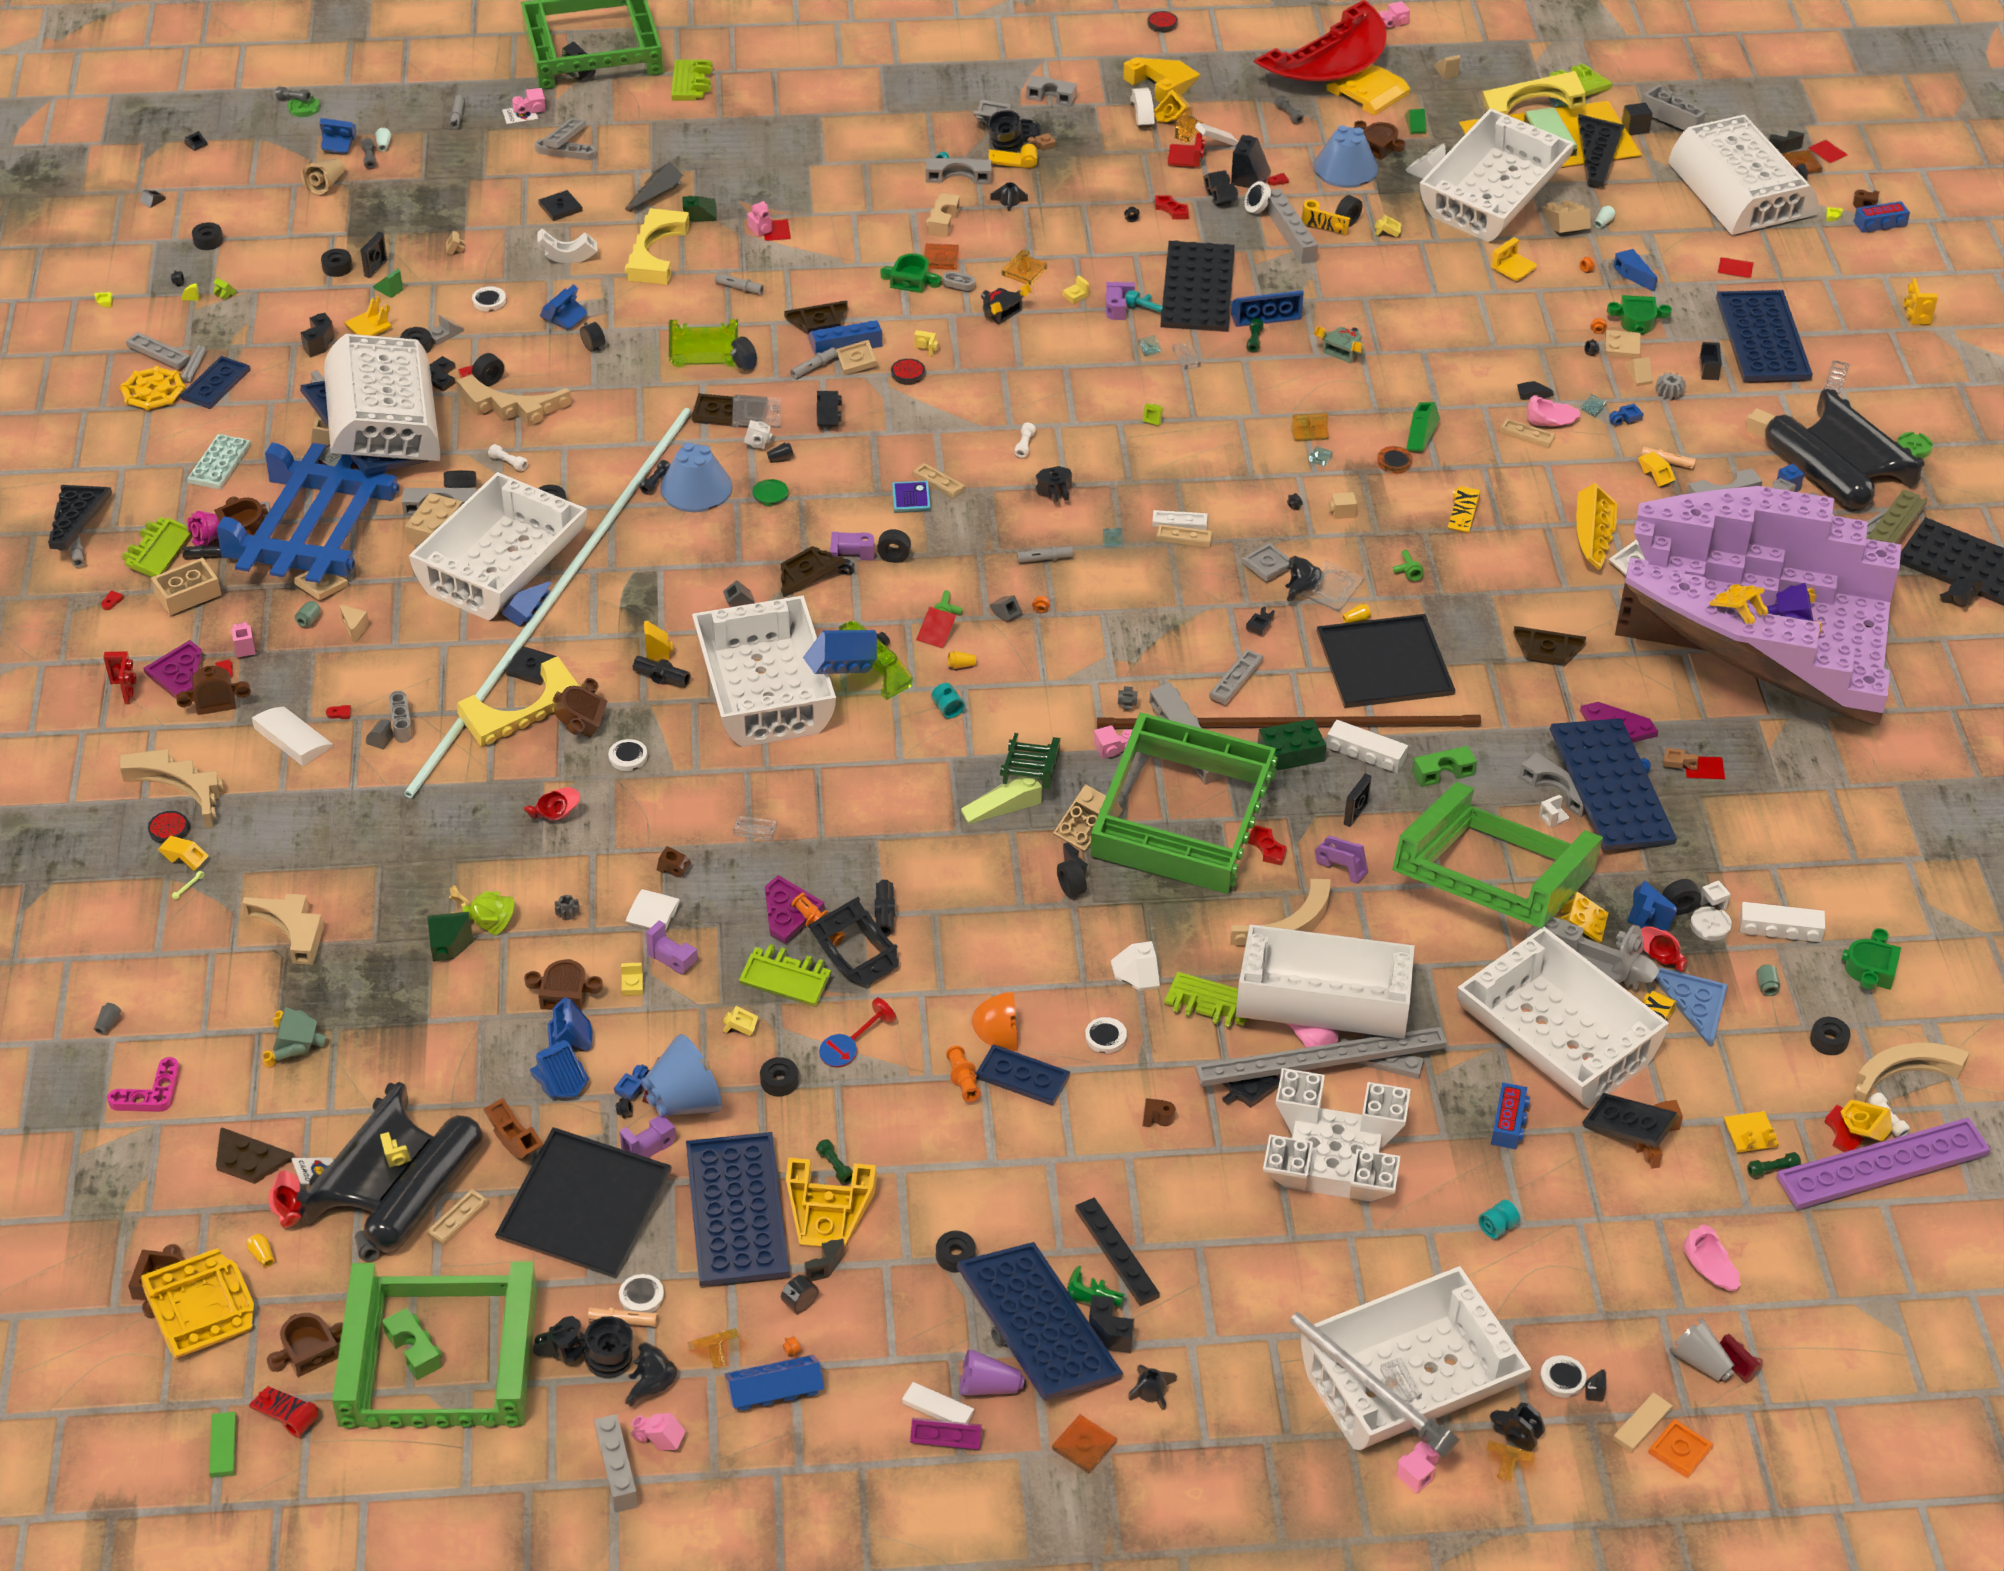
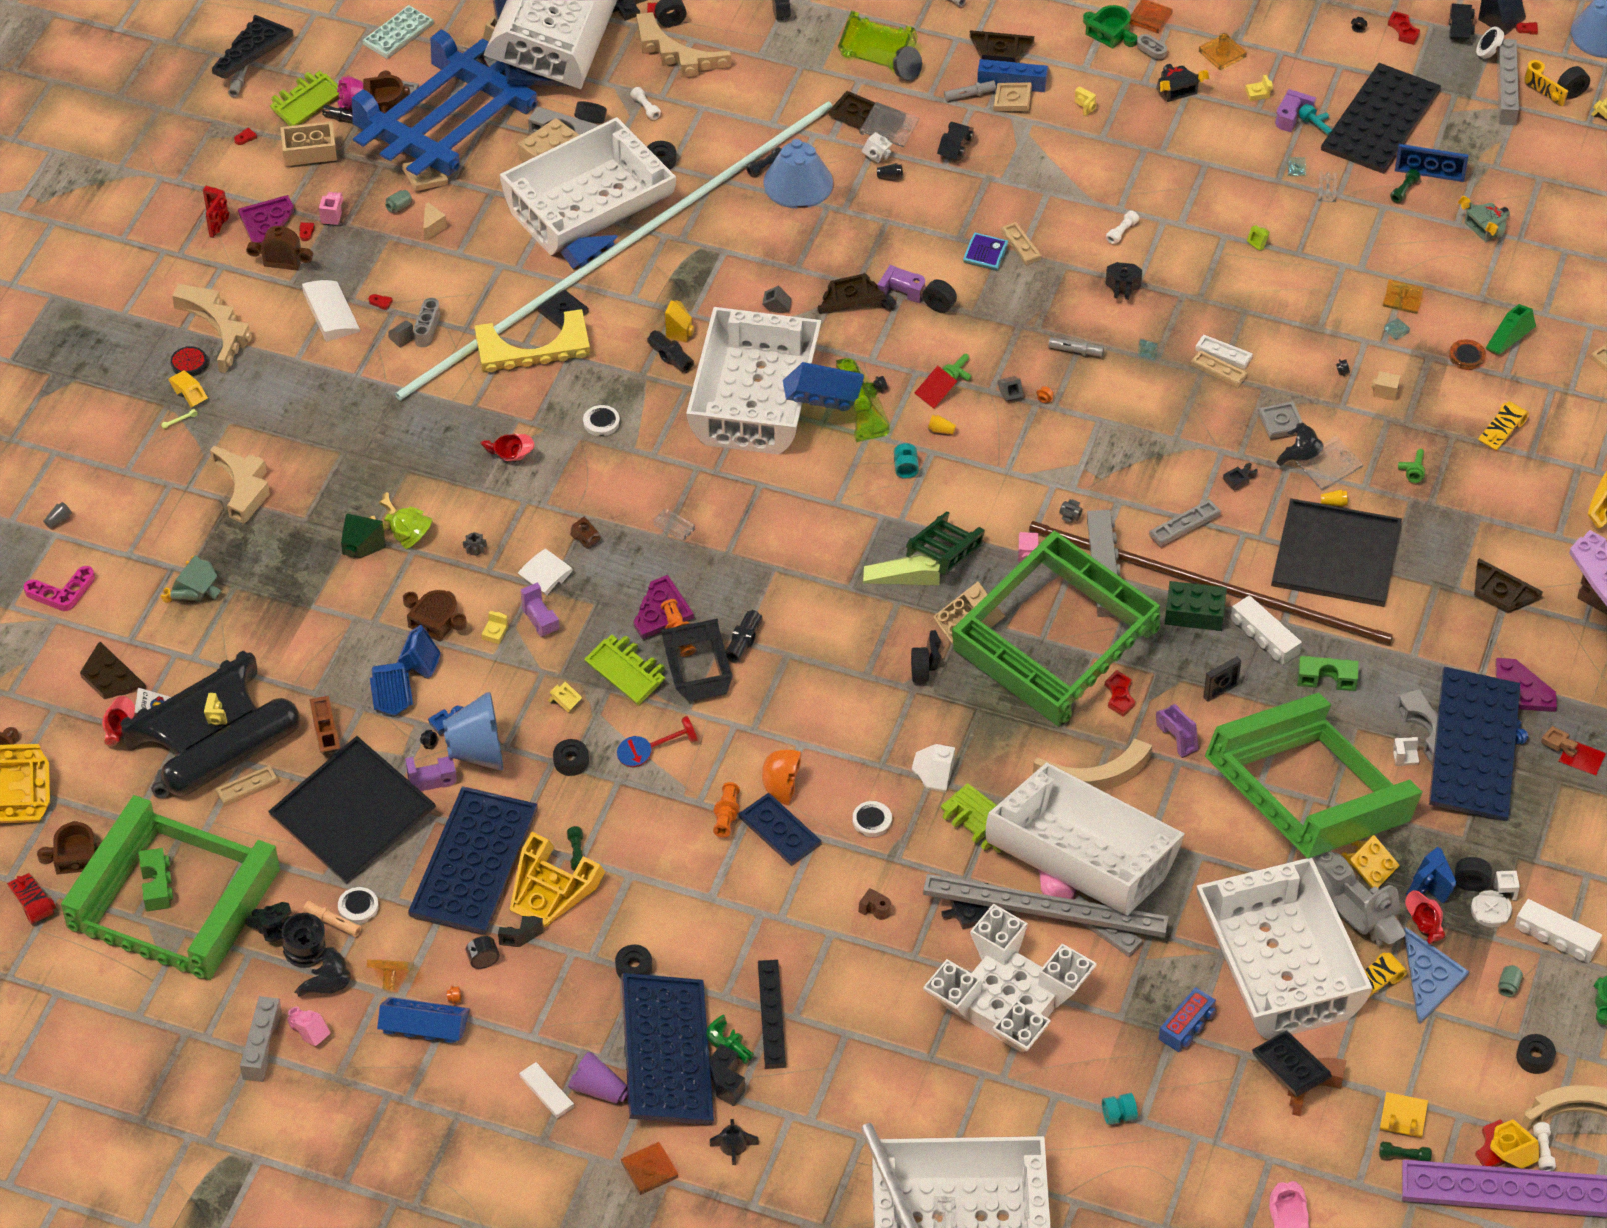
camera: 25 degrees right, 5 degrees up
yellow cone [246,1233,275,1268] -> none
reddish brown piece [552,678,608,738] -> none
green dish [752,479,788,507] -> none
tile [891,358,925,385] -> none
magenta plate [910,1418,982,1449] -> none

